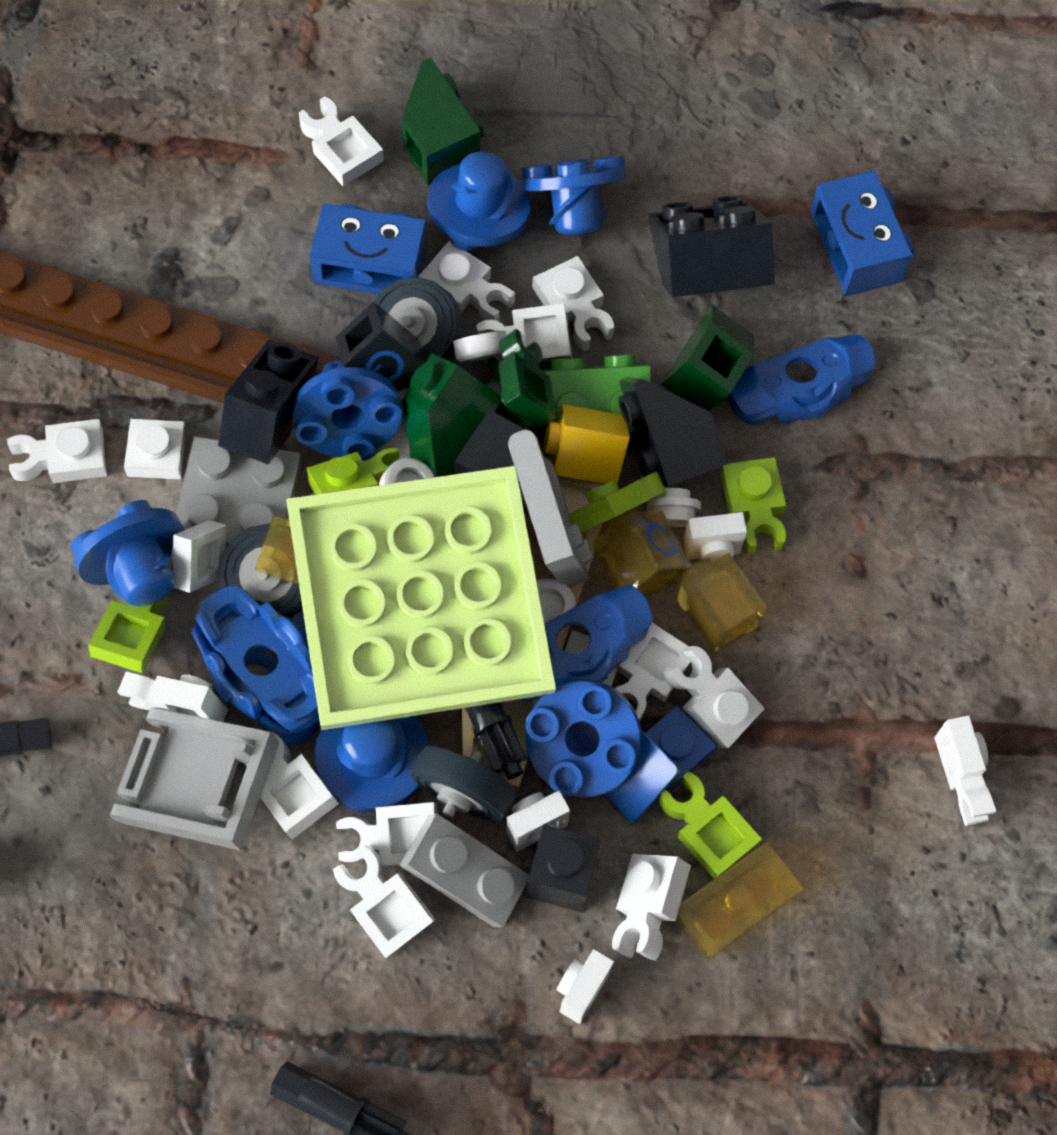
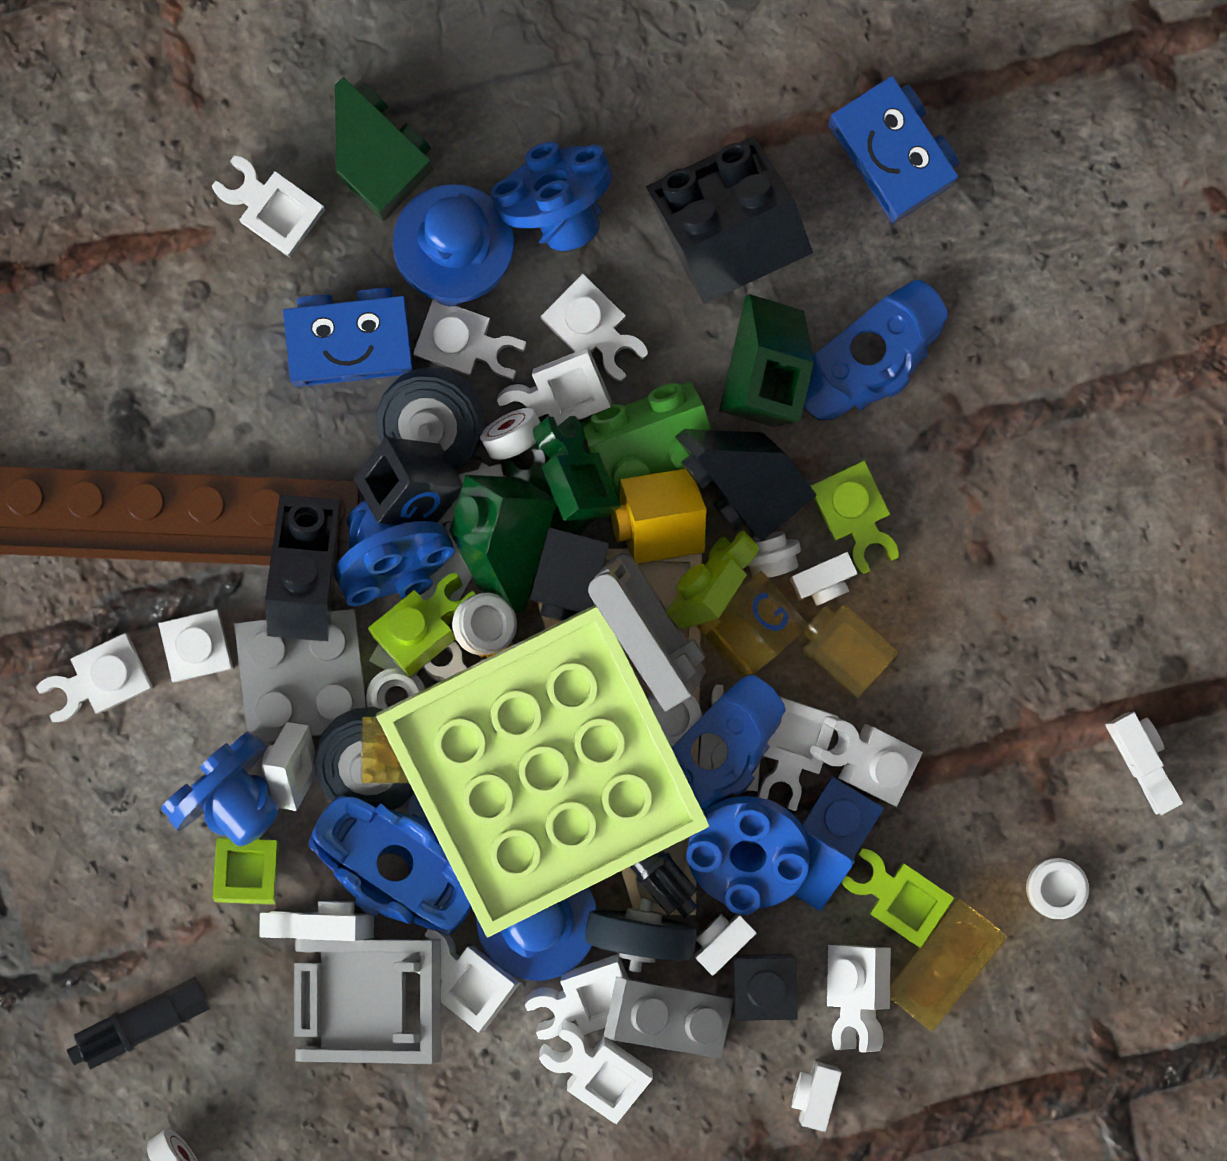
camera: 10 degrees left, 20 degrees up
none -> white tile [1026,858,1089,919]

